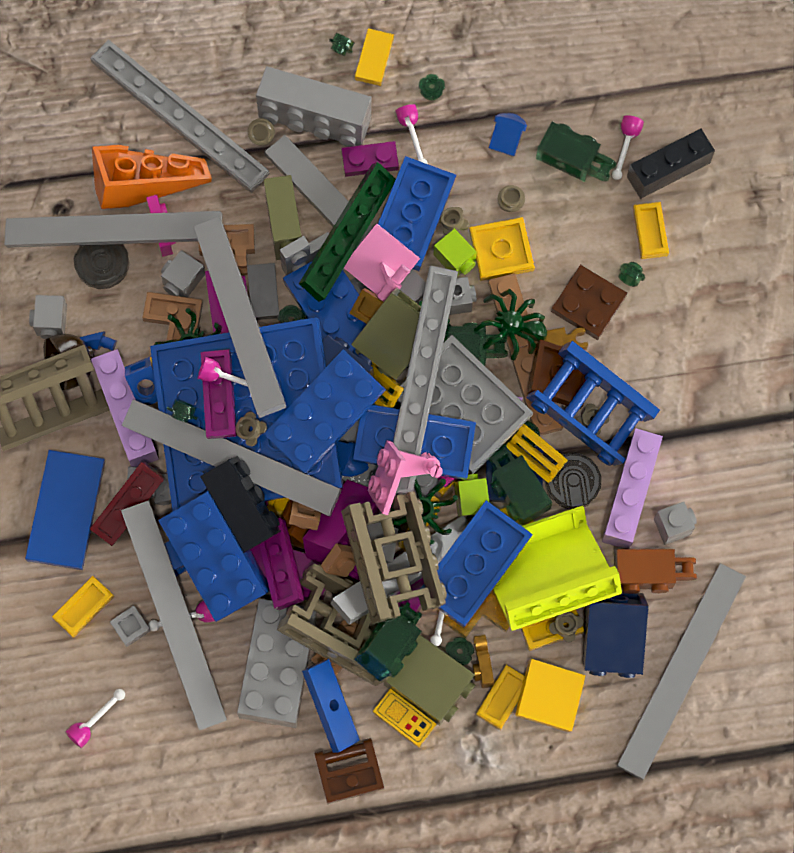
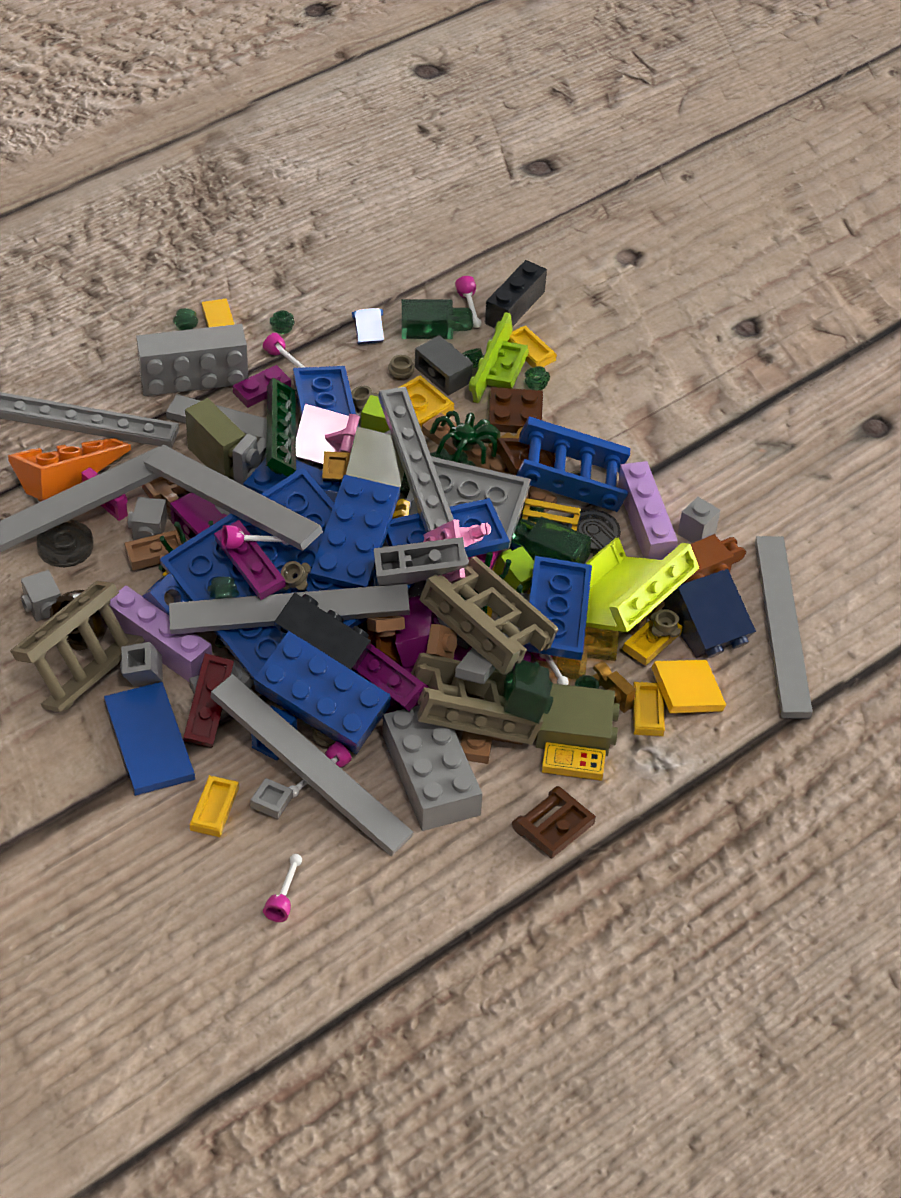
camera: 30 degrees left, 25 degrees down
dark tan plate [248,118,275,146] -> none
blue tile [302,659,360,753] -> none
none -> light grey brick [120,642,163,687]
none -> light grey slope [374,537,467,586]
none -> dark grey brick [415,335,473,395]
none -> clear green plate [461,348,485,368]
none -> lime bracket [469,312,529,403]

